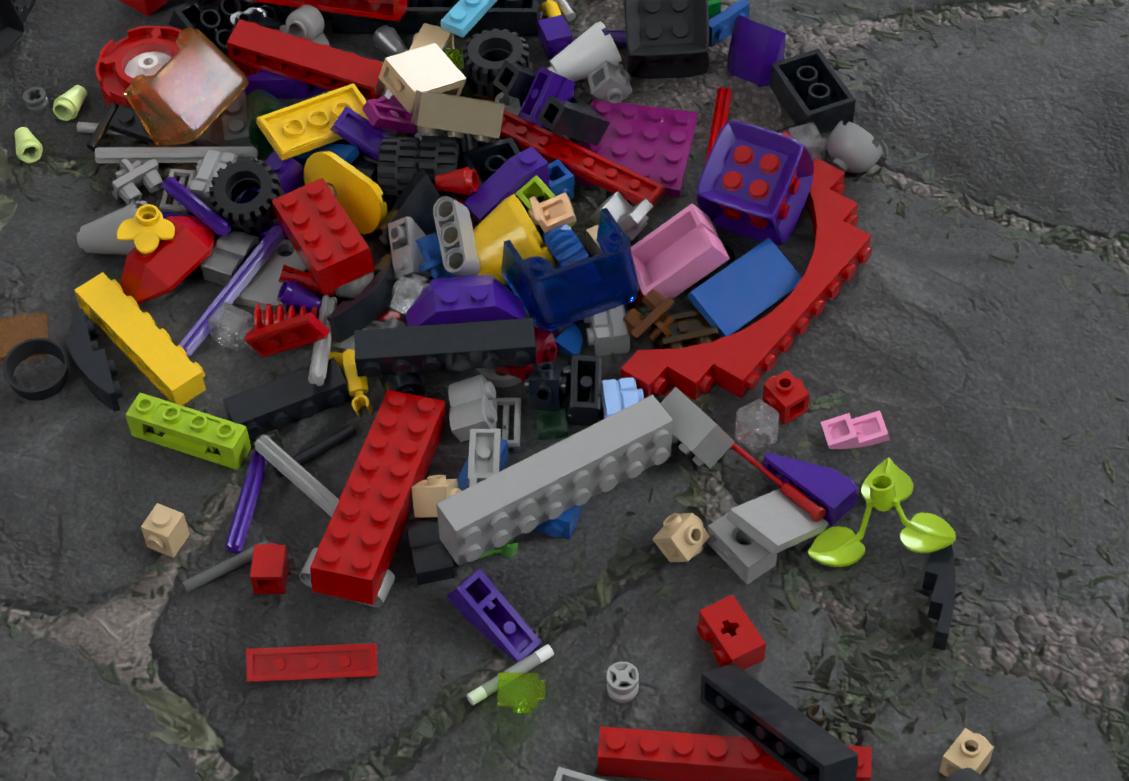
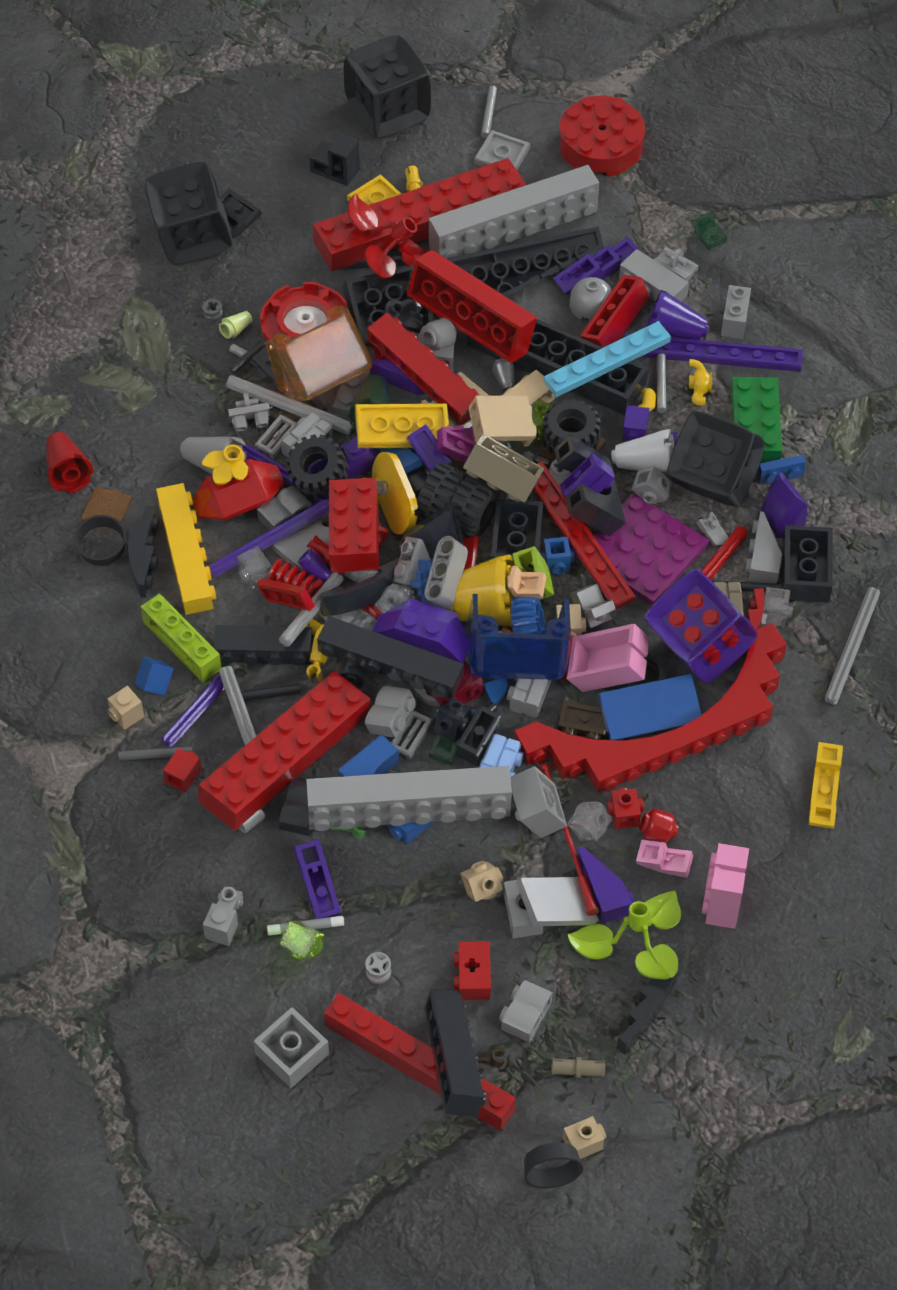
camera: 25 degrees right, 5 degrees up
yellowish green cone [14,127,43,163] -> none
dark purple axle [162,177,231,237] -> none
red hinge [246,643,378,682] -> none
tan brick [411,475,461,517] -> none
red cone [435,167,479,195] -> none
dark purple slope [464,147,549,223] -> none
light grey hinge [468,429,501,487] -> none
reddish brown hips [622,289,674,342] -> none
light grey cylinder [827,121,883,174] -> none
none -> blue panel [135,657,174,695]
none -> light grey brick [203,886,243,946]
none -> light grey brick [499,980,553,1043]
none -> dark tan pin [551,1057,605,1078]
none -> red head [639,808,678,843]
none -> light grey piece [696,512,728,547]
none -> bright pink piece [702,843,749,929]
none -> light grey slope [745,512,782,583]
none -> yellow slope [809,742,843,829]
none -> light grey axle [825,587,880,705]

